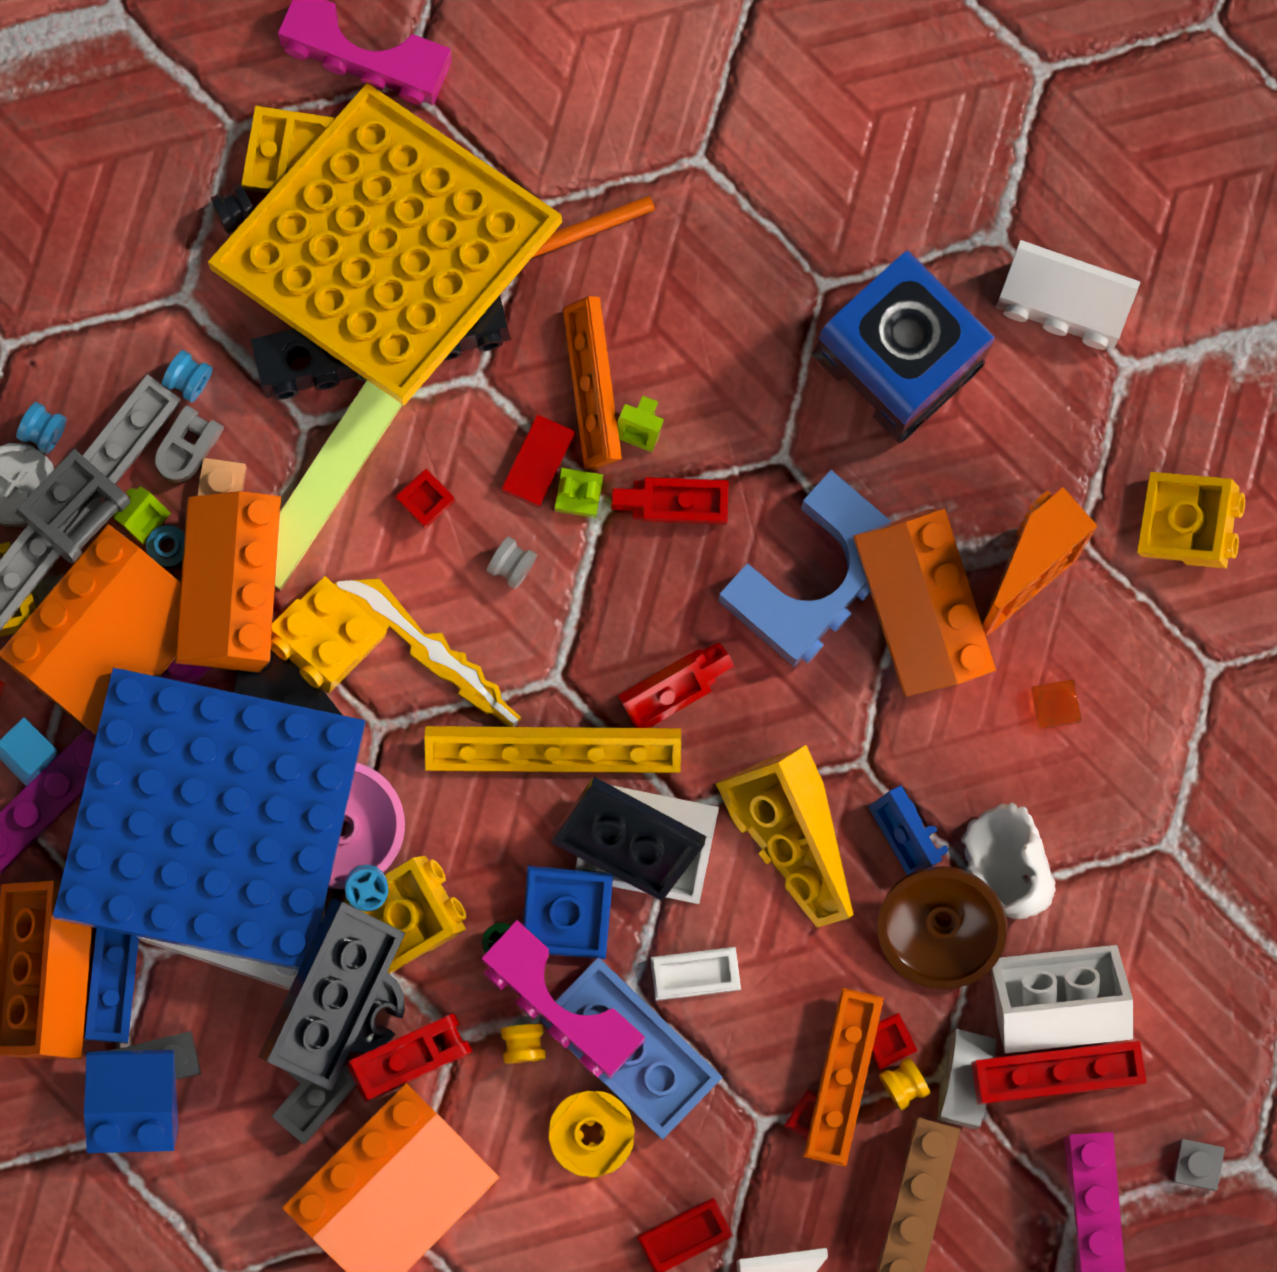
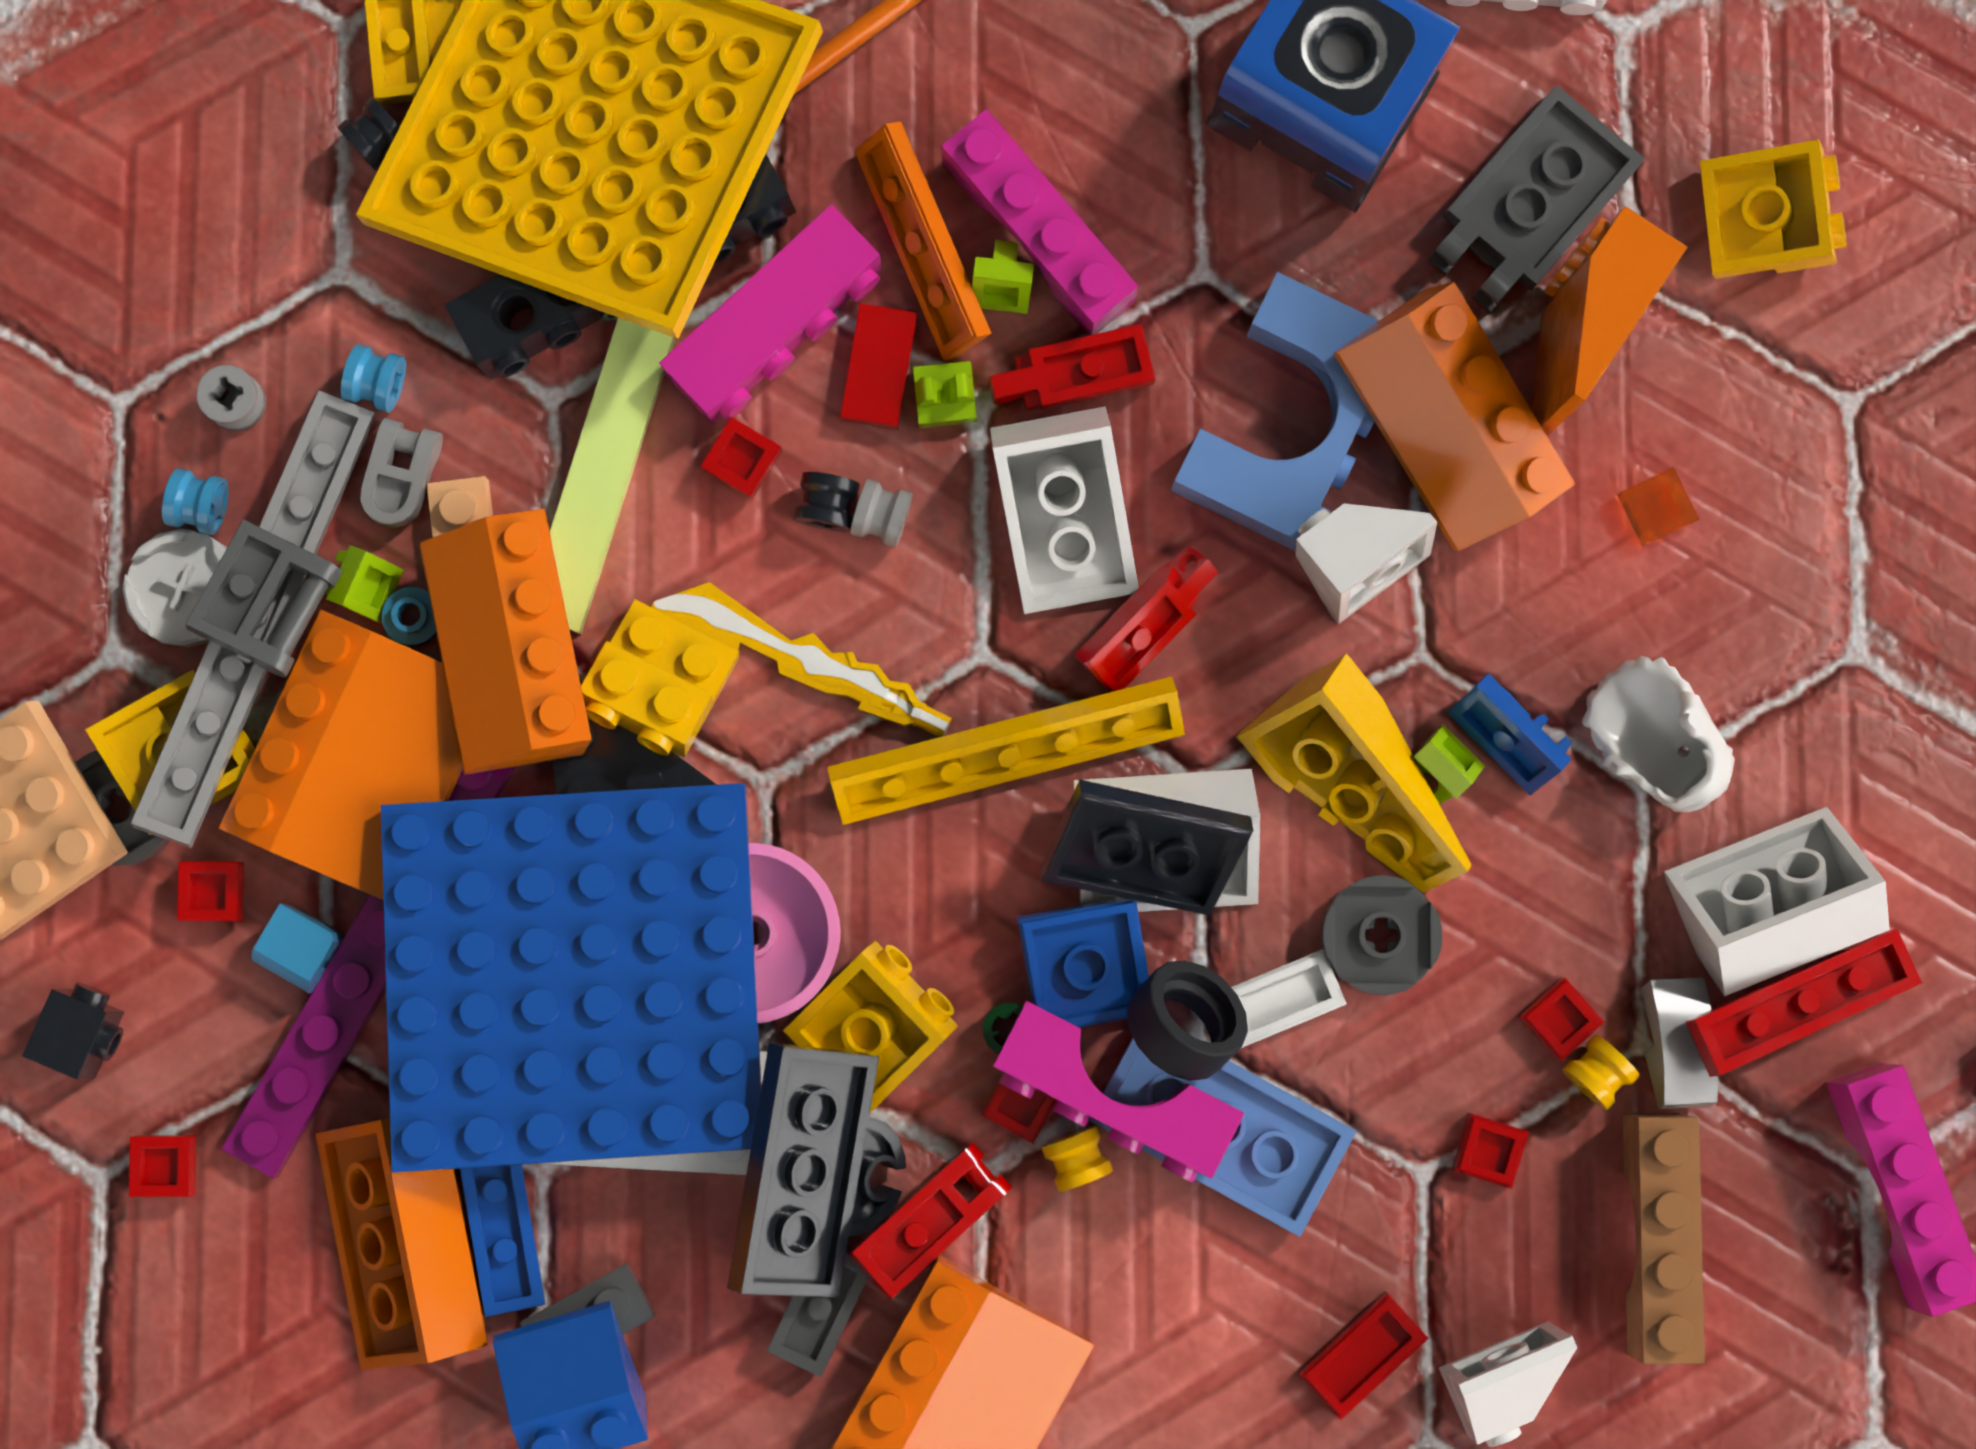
camera: 15 degrees left, 5 degrees up
dark azure wheel [345,864,389,912] -> none
yellow plate [549,1091,635,1178] -> none
orange tile [803,988,884,1167] -> none
reddish brown dish [877,866,1007,989] -> none
none -> light grey wheel [197,365,266,431]
none -> dark pink brick [659,204,882,425]
none -> black wheel [793,472,860,532]
none -> dark pink arch [941,108,1139,336]
none -> red tile [981,1082,1057,1144]
none -> white slope [990,406,1139,614]
none -> black tyre [1127,960,1248,1081]
none -> white slope [1295,503,1437,624]
none -> dark grey plate [1320,875,1442,995]
none -> lime tile [1414,724,1485,804]
none -> dark grey tile [1428,85,1645,313]

